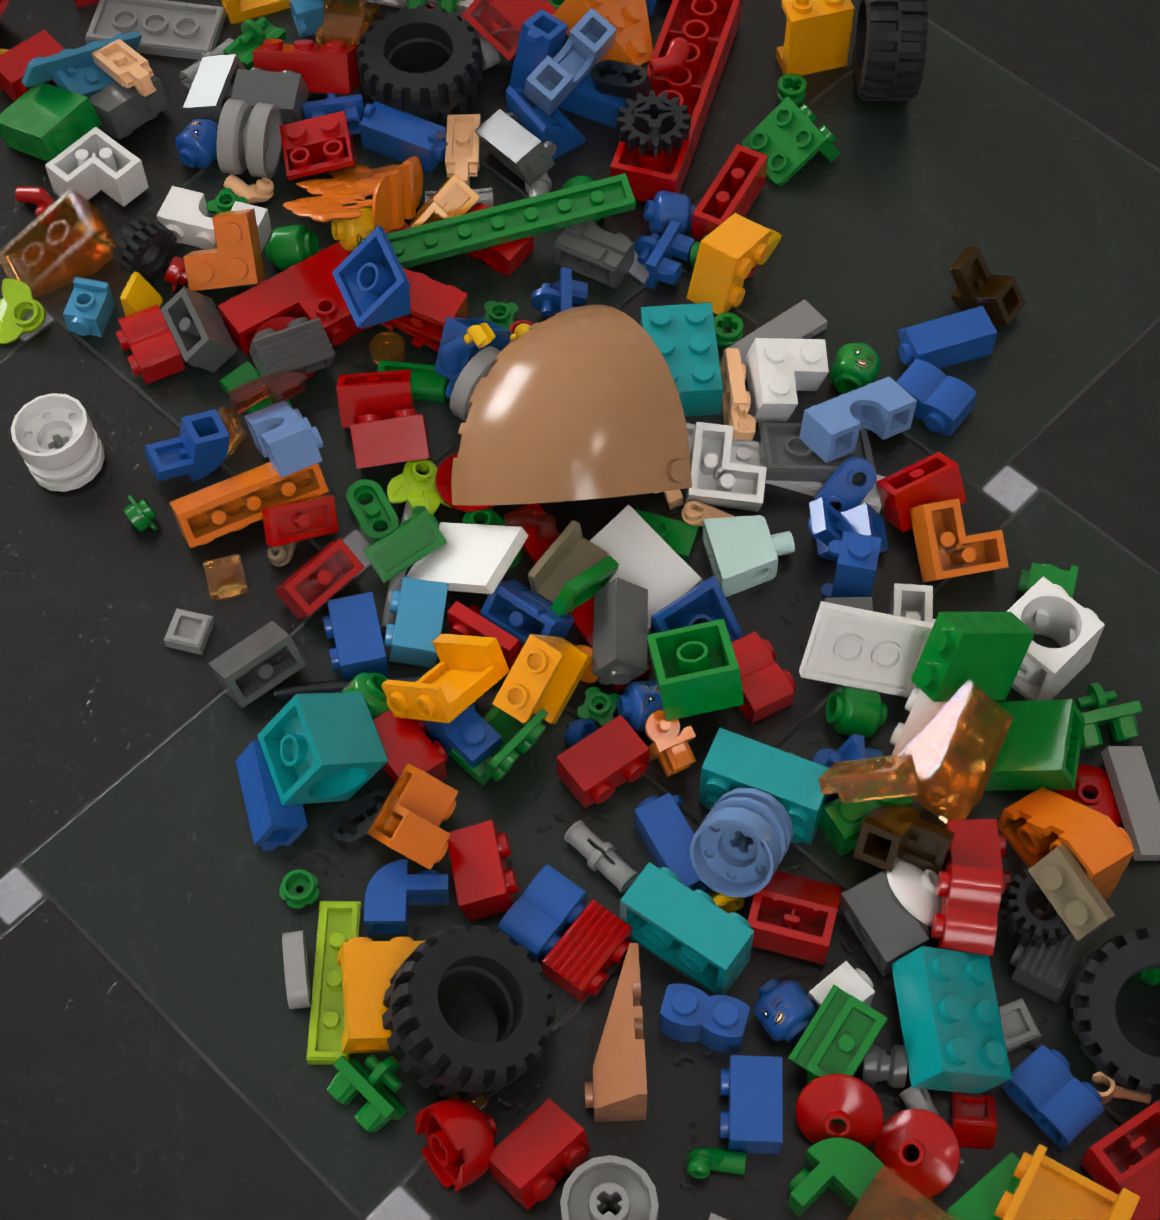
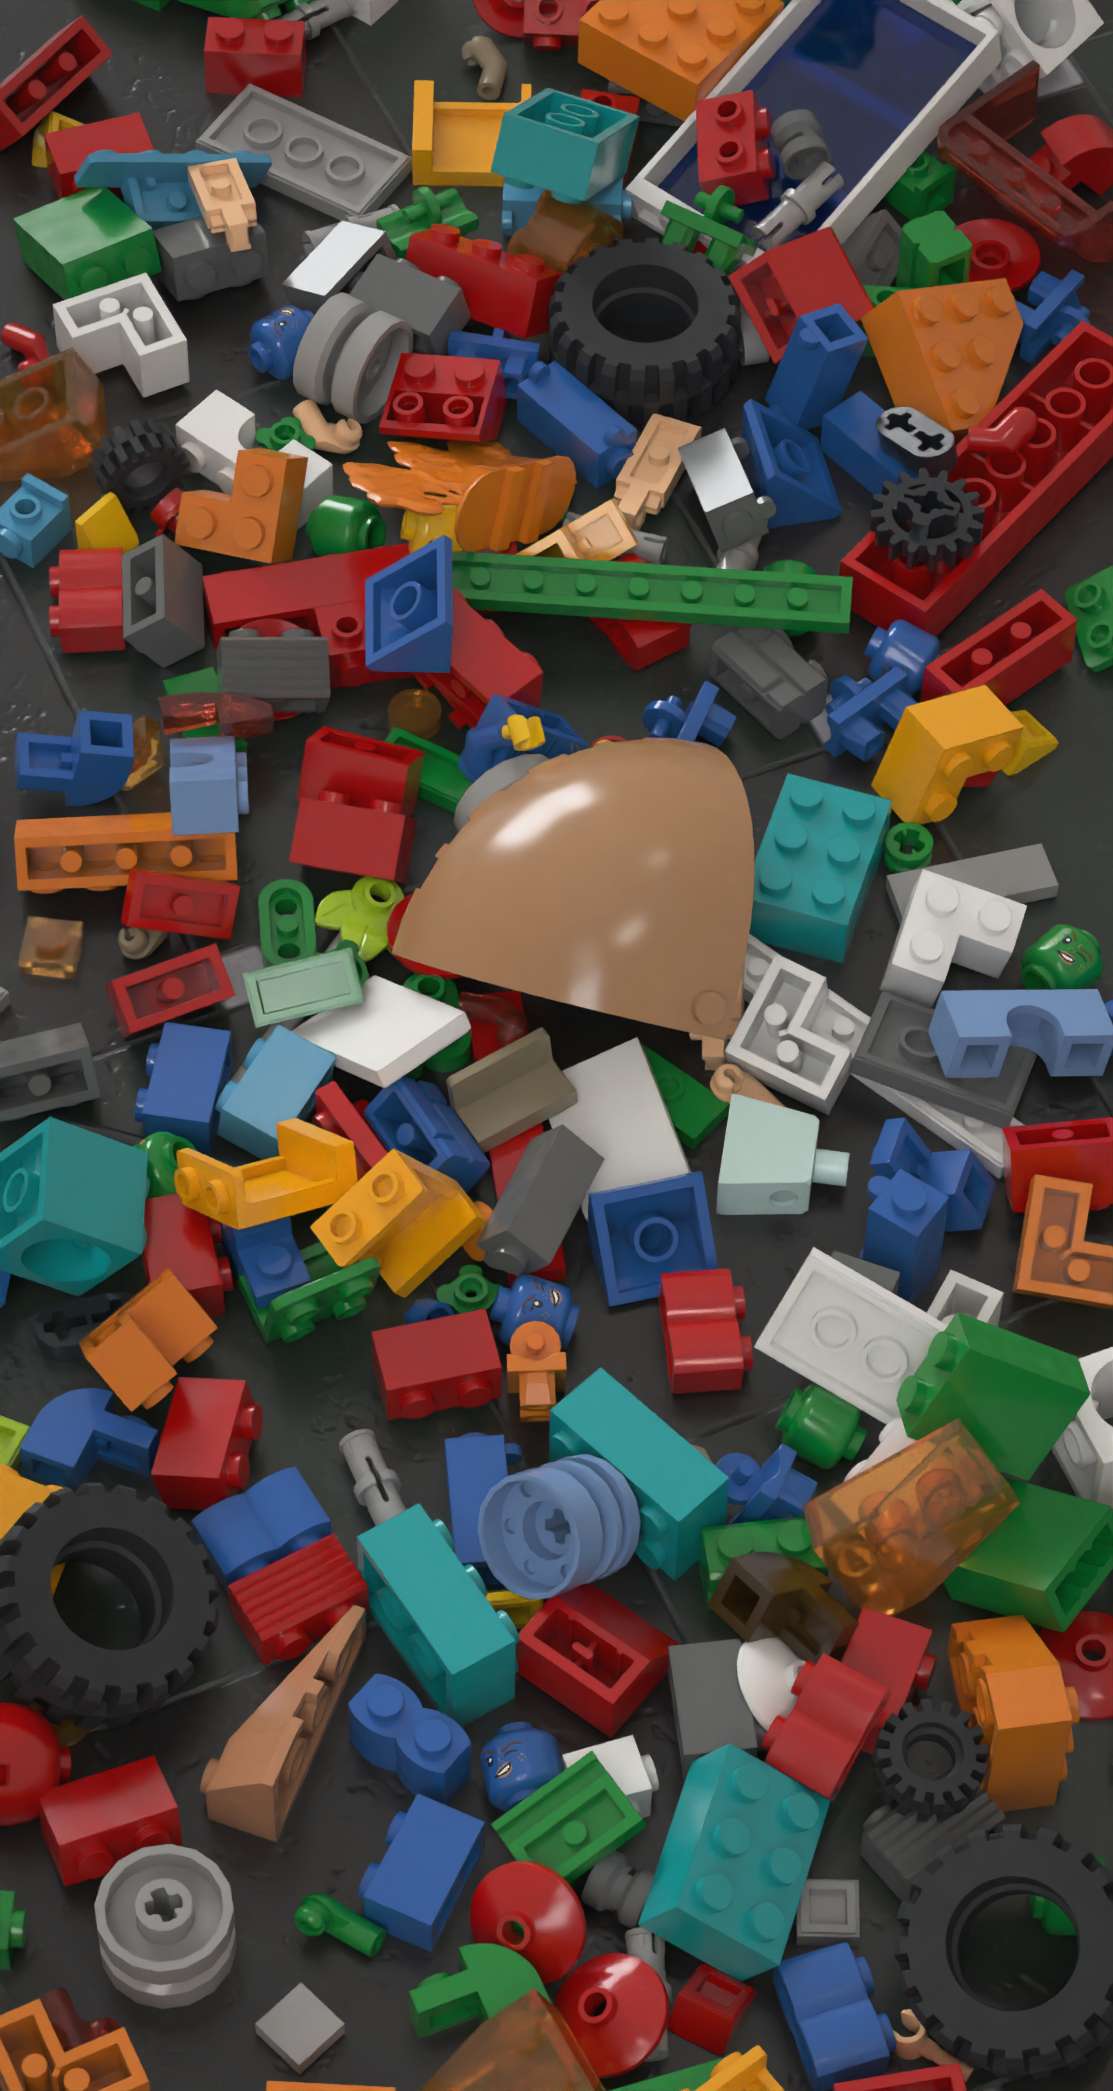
camera: 20 degrees right, 5 degrees down
green plate [484,300,518,330] -> none
medium blue arch [524,8,617,116] -> none
green tile [550,556,619,617] -> none
green brick [647,619,745,721] -> none
light nougat hinge [720,348,756,441] -> none
blue plate [813,456,877,513] -> none
clear orange bracket [818,753,921,803] -> none
dark tan plate [1028,844,1116,941] -> none

